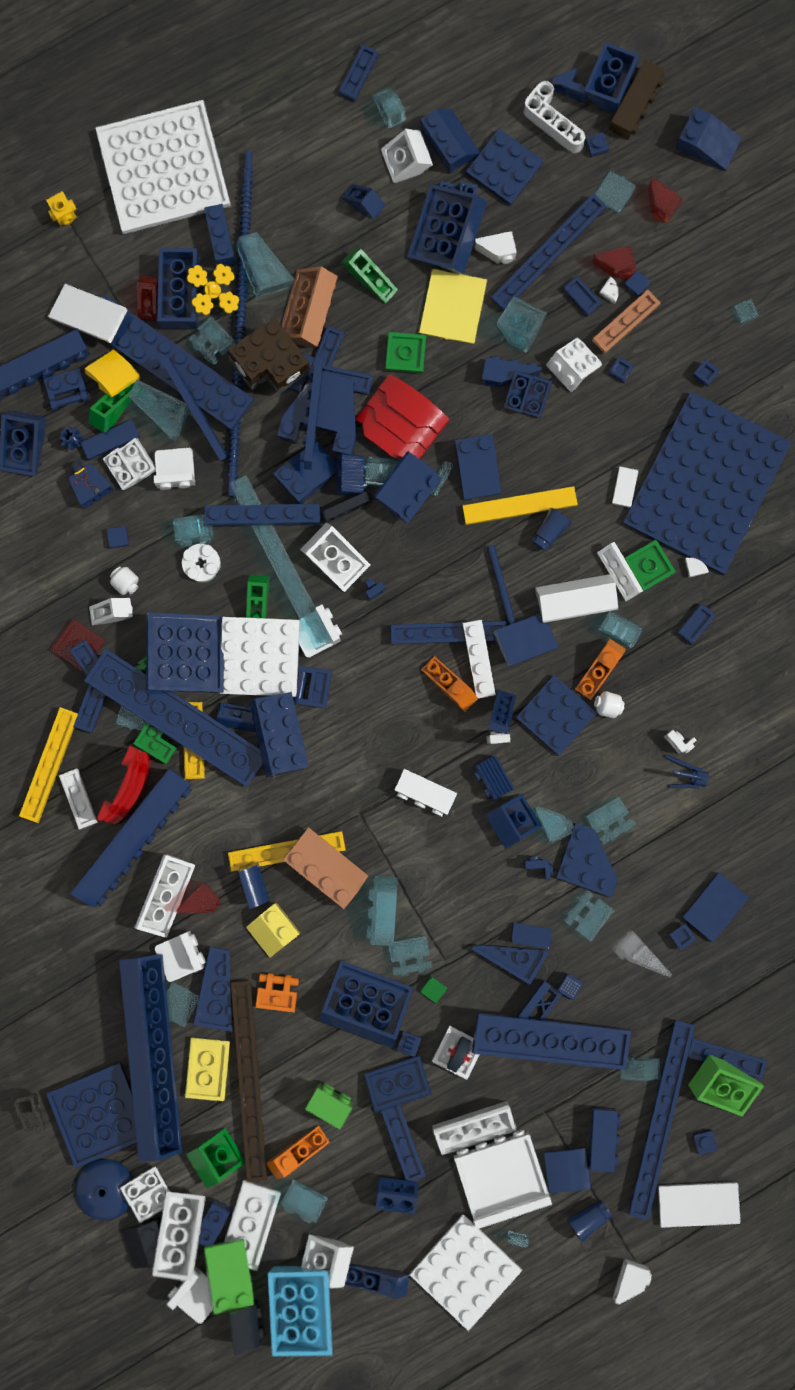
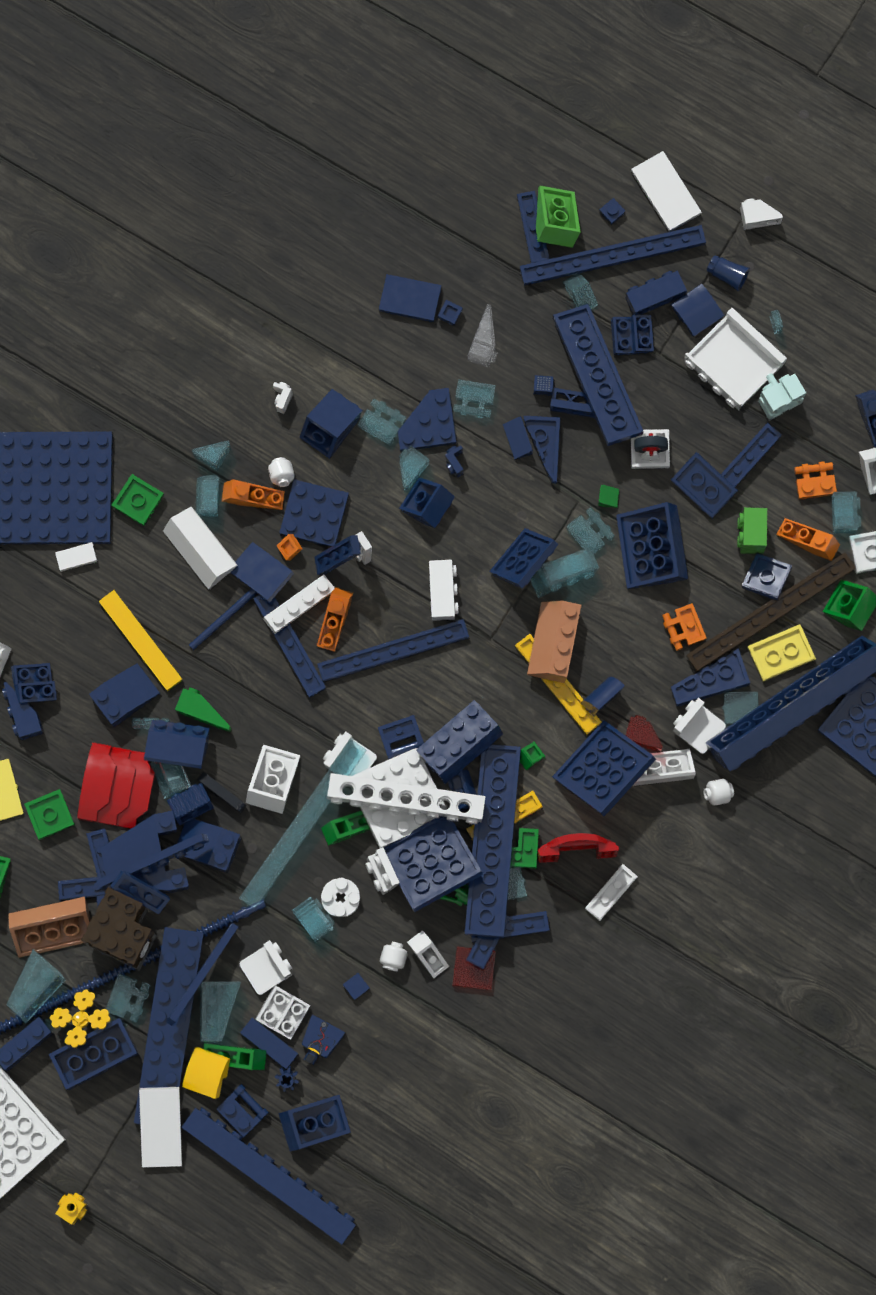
camera: 115 degrees left, 5 degrees down
yellow plate [19,707,78,823] -> none
dark blue slope [71,769,192,908] -> none
clear red slope [137,275,158,321] -> none
dark blue plate [205,504,320,526] -> none
light yellow slope [246,903,300,958] -> none
dark blue tile [365,578,386,601] -> none
dark blue brick [375,1177,419,1214] -> none
dark blue tile [397,1031,422,1057] -> none
white plate [410,1214,522,1331] -> none
white slope [433,1101,517,1155] -> none
dark blue brick [474,755,514,801] -> none
dark blue plant [531,507,572,551] -> none
white plate [597,542,643,601] -> none
dark blue plant [665,755,709,789] -> none
dark blue tile [677,603,716,645] -> none
white tile [685,558,709,578] -> none
none -> dark blue plate [111,870,170,914]
none -> green slope [175,687,232,733]
none -> clear light blue slope [192,440,231,471]
none -> orange plate [276,534,302,561]
none -> dark blue slope [299,389,362,459]
none -> dark blue tile [317,619,469,683]
none -> white brick [327,773,485,824]
none -> white slope [365,847,400,895]
none -> dark blue plate [489,528,559,589]
none -> green slope [520,742,546,770]
none -> dark blue plate [552,721,656,817]
none -> dark blue slope [611,315,654,355]
none -> white head [703,779,734,805]
none -> tile [742,553,792,601]
none -> light aqua brick [758,373,806,421]
none -> orange plate [794,461,837,499]

